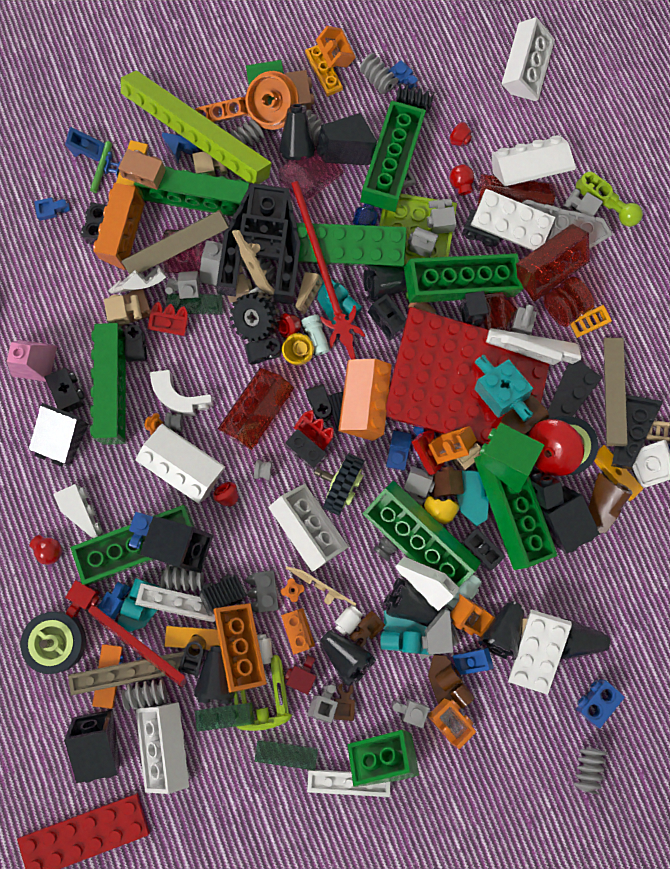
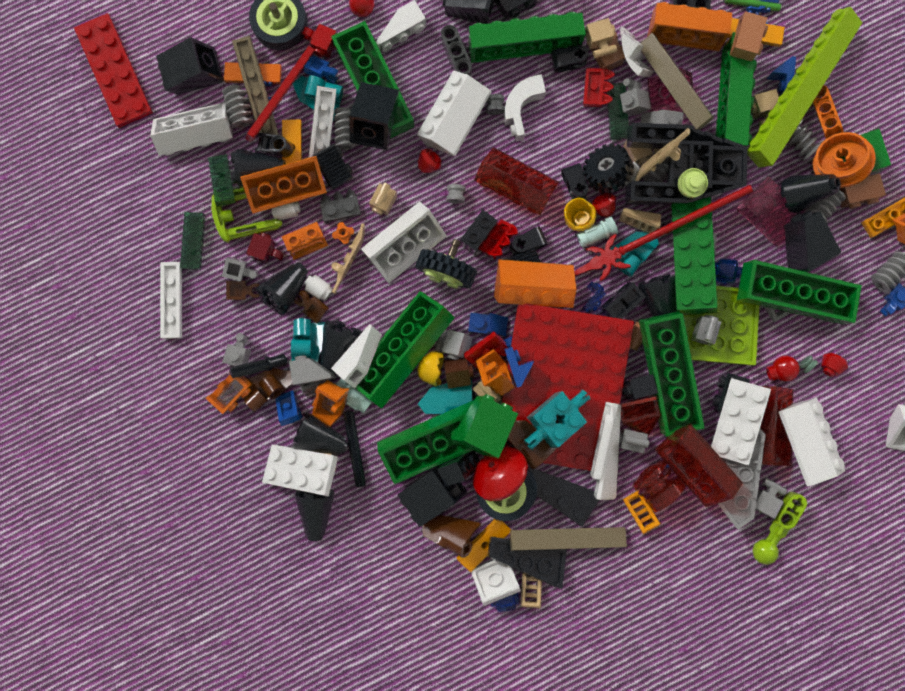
camera: 85 degrees right, 5 degrees up
blue plate [129,512,153,549] -> none
orange plate [144,413,164,435] -> none
green slope [347,729,420,787] -> none
dark grey wheel [373,537,398,562] -> none
black piece [396,83,435,114] -> none
light grey brick [427,199,456,234] -> none
black brick [461,528,506,571] -> none
light grey piece [574,747,607,795] -> none
blue brick [575,679,625,729] -> none
none -> black axle [229,354,287,378]
none -> black axle [343,411,366,487]
none -> tan brick [369,183,397,216]
none -> dark grey beam [441,25,472,77]
none -> blue slope [504,347,534,388]
none -> clear blue bracket [582,281,606,313]
none -> yellowish green plate [677,168,708,198]
none -> sand green bush [799,355,818,374]

